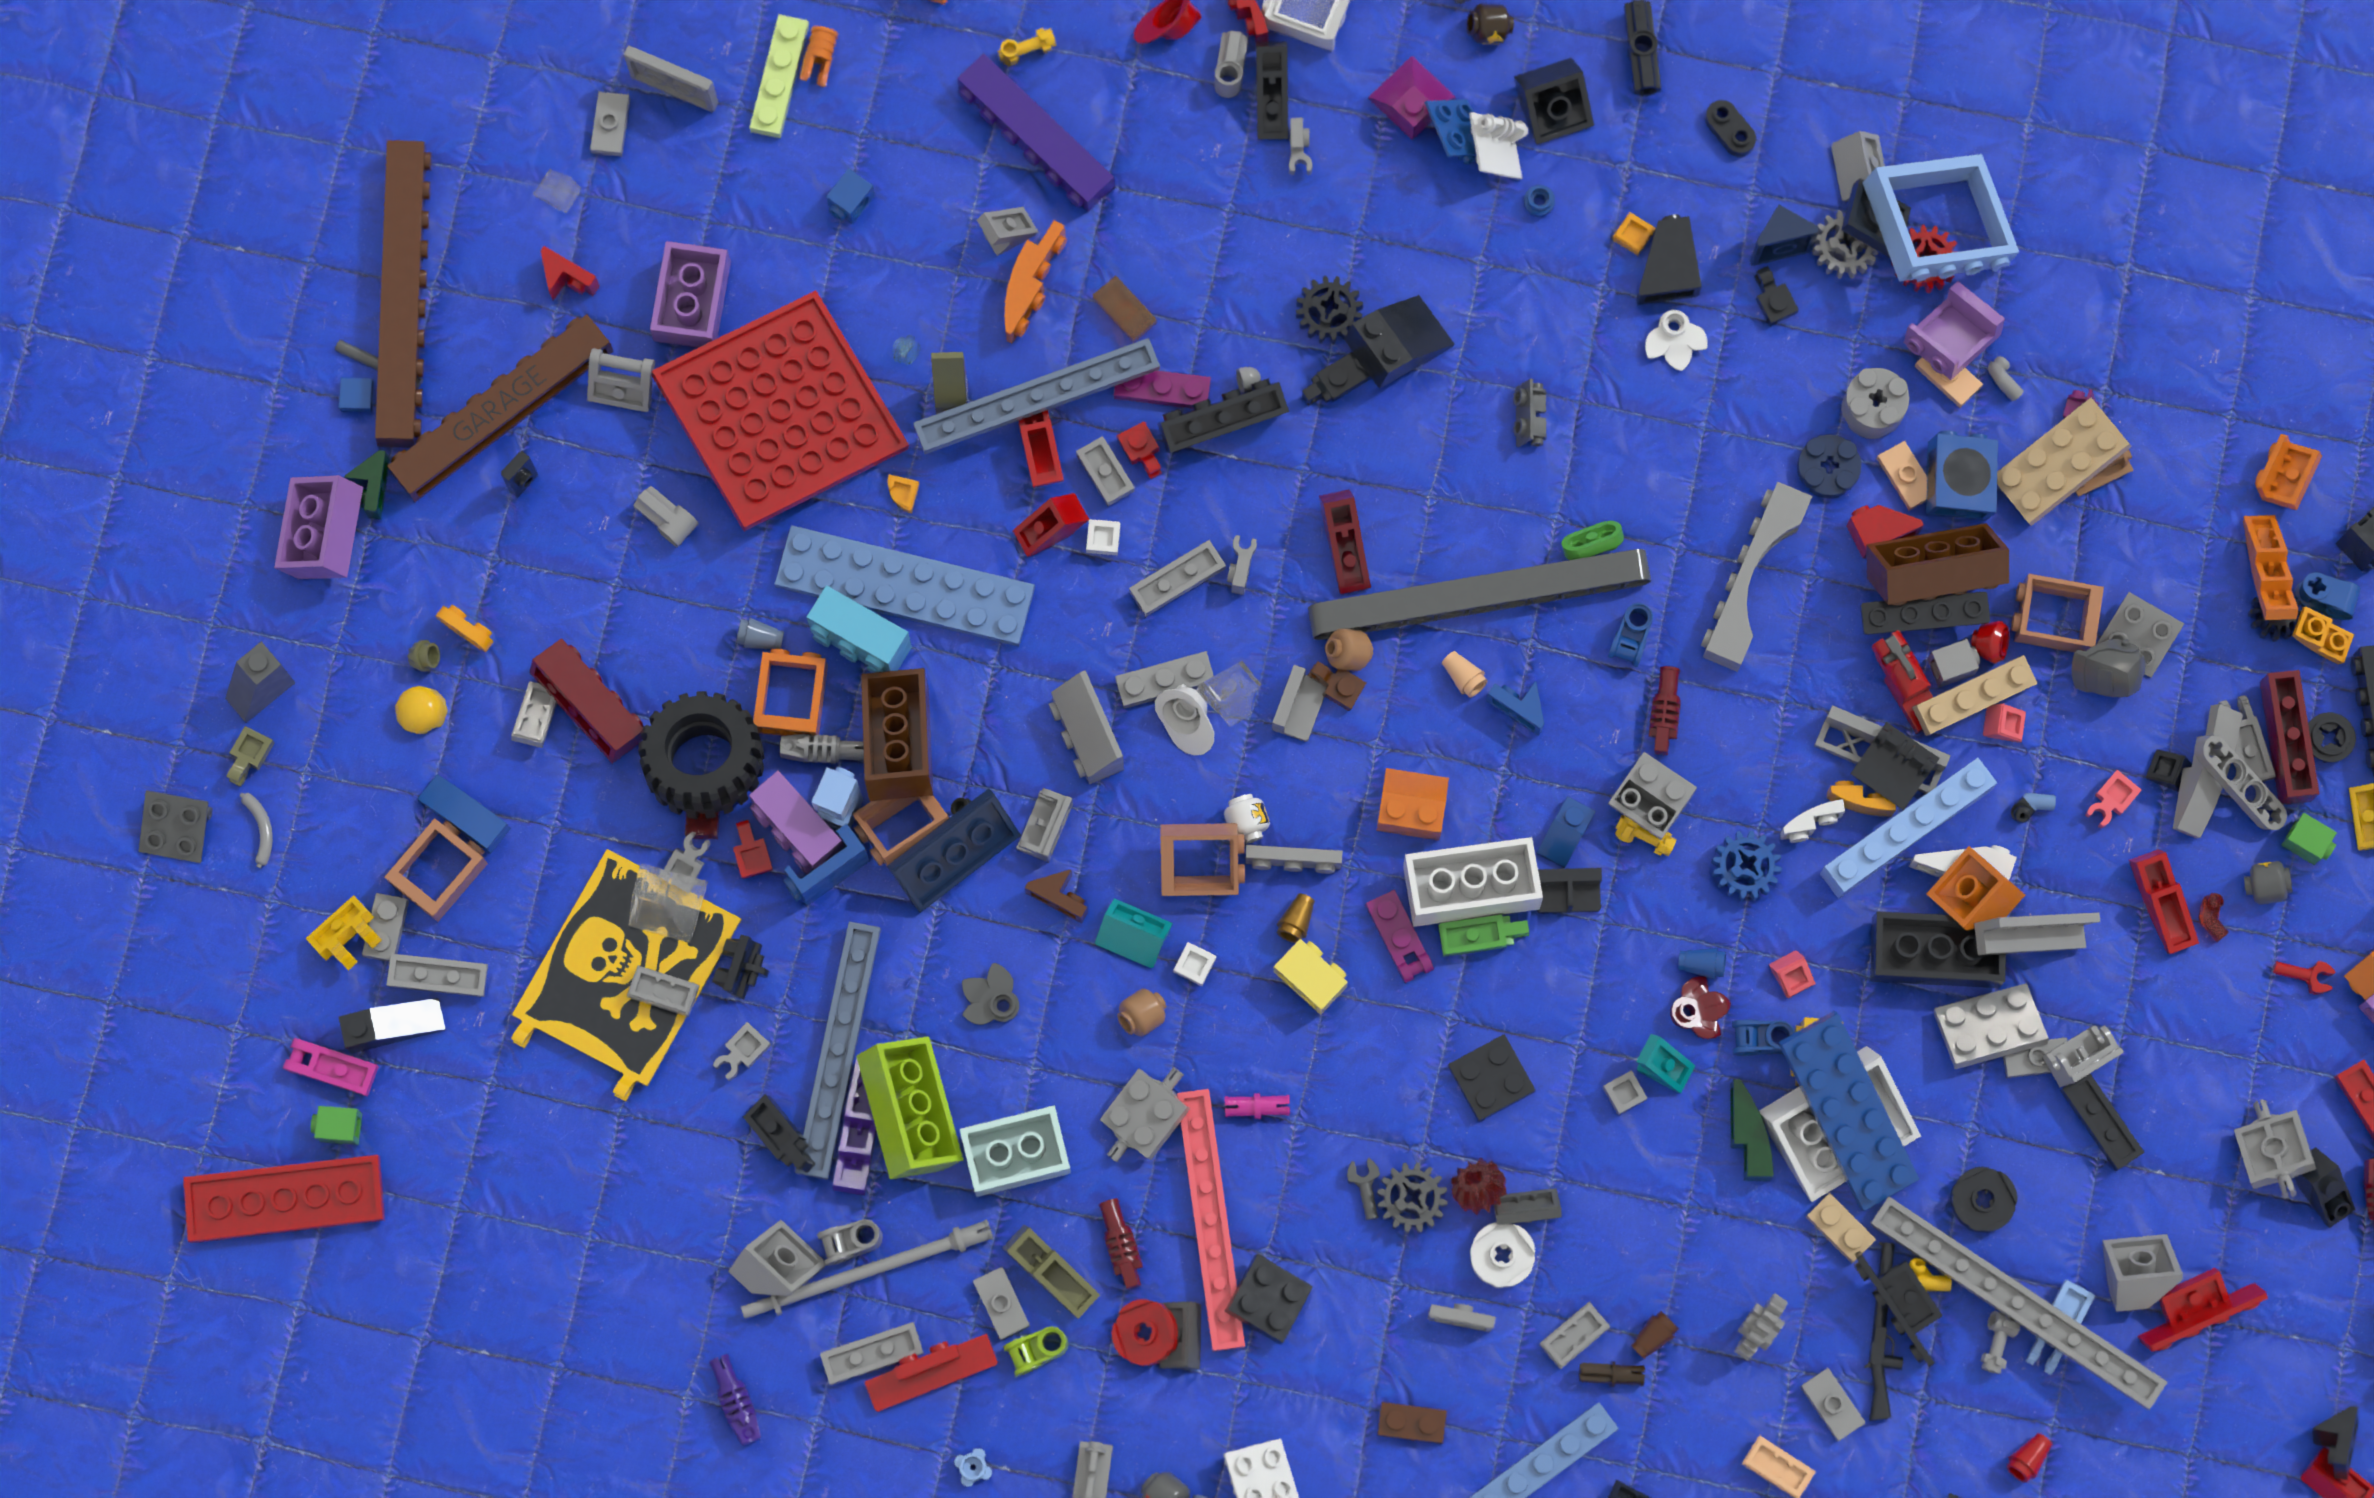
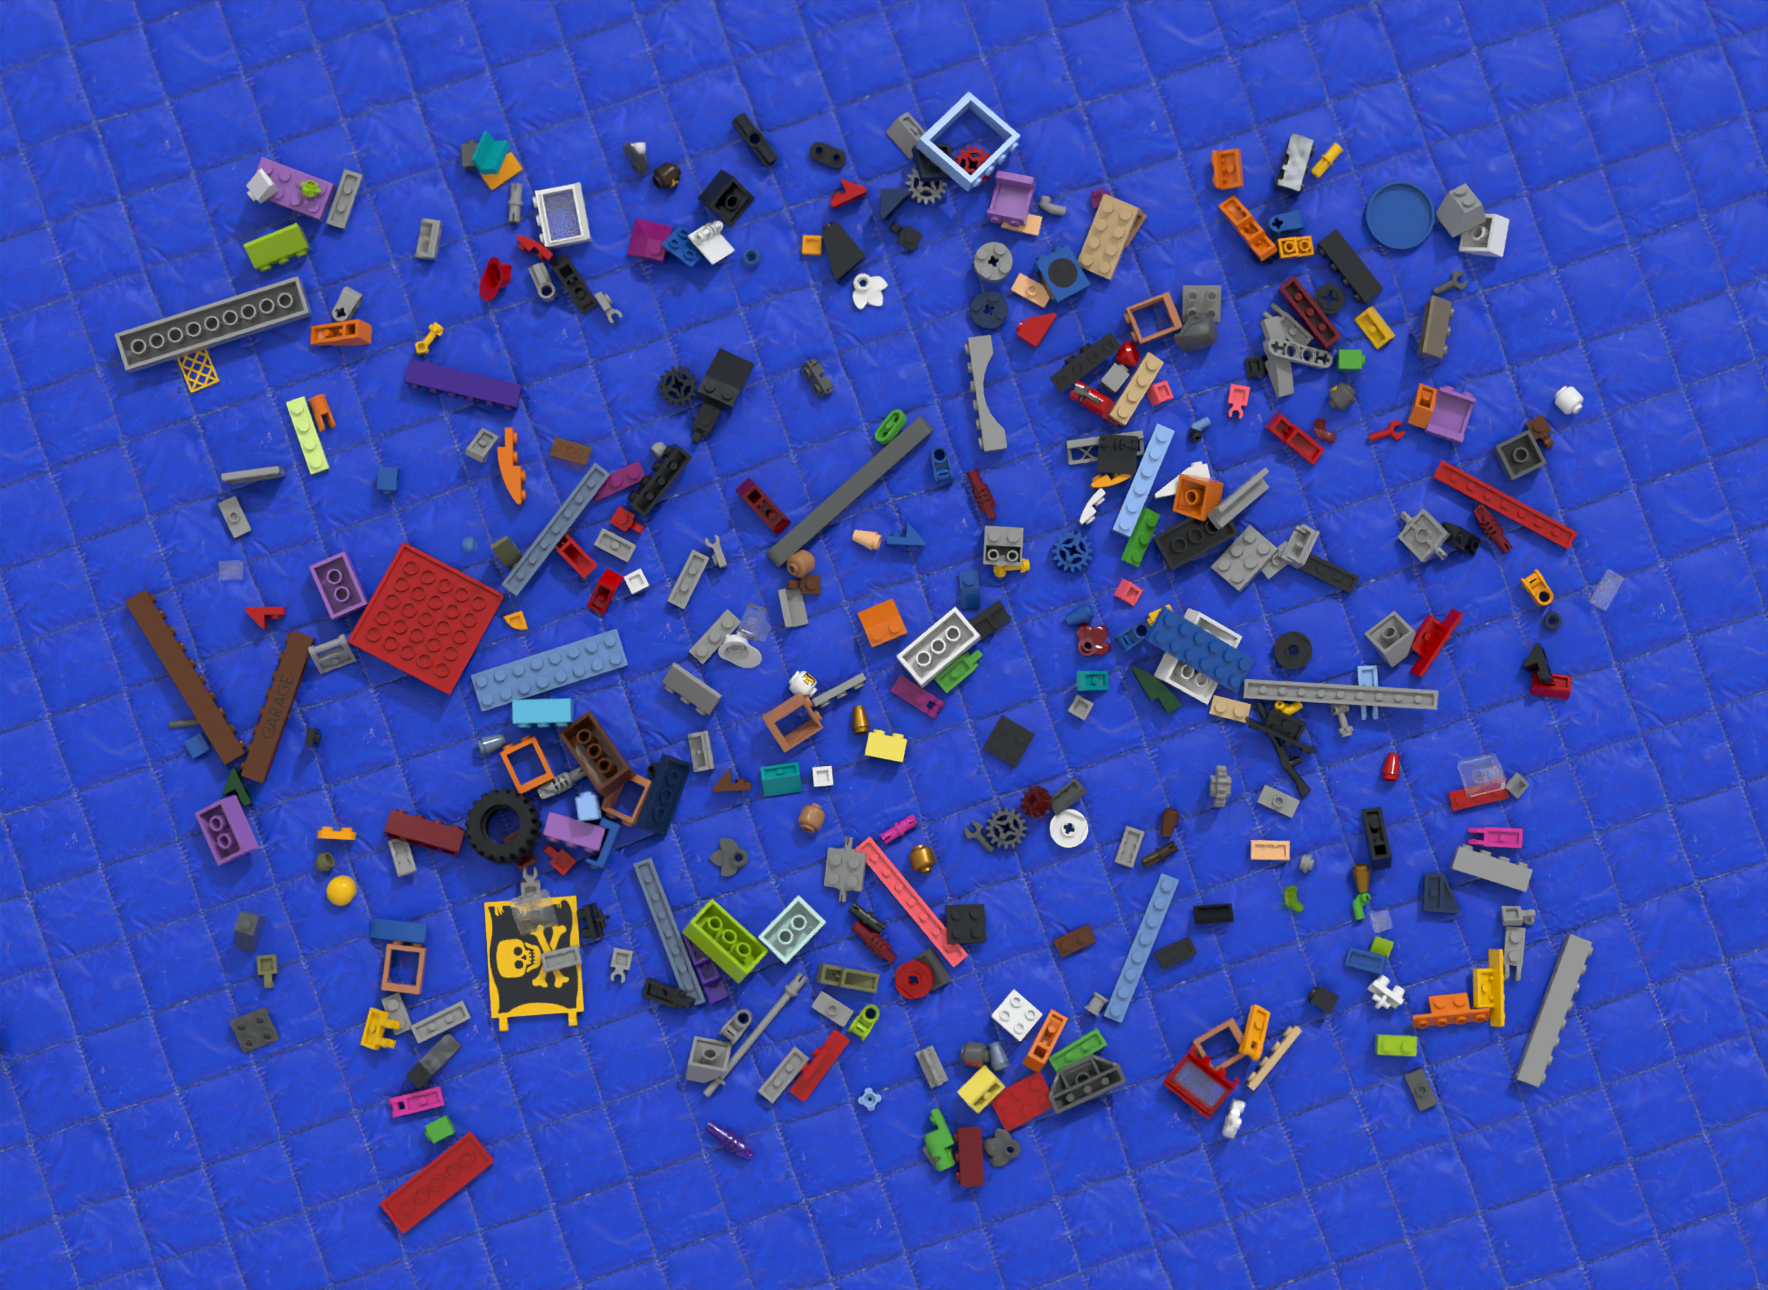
camera: 30 degrees left, 10 degrees up
light grey piece [240,793,273,868] -> none
light grey piece [633,486,699,547] -> none
light grey plate [1428,1304,1496,1332] -> none
reddish brown brick [1866,523,2009,605] -> none
none -> red slope [829,179,867,210]
none -> pearl dark grey pin [848,902,886,934]
none -> pearl gold head [909,844,937,874]
none -> bright green plate [1121,507,1160,568]

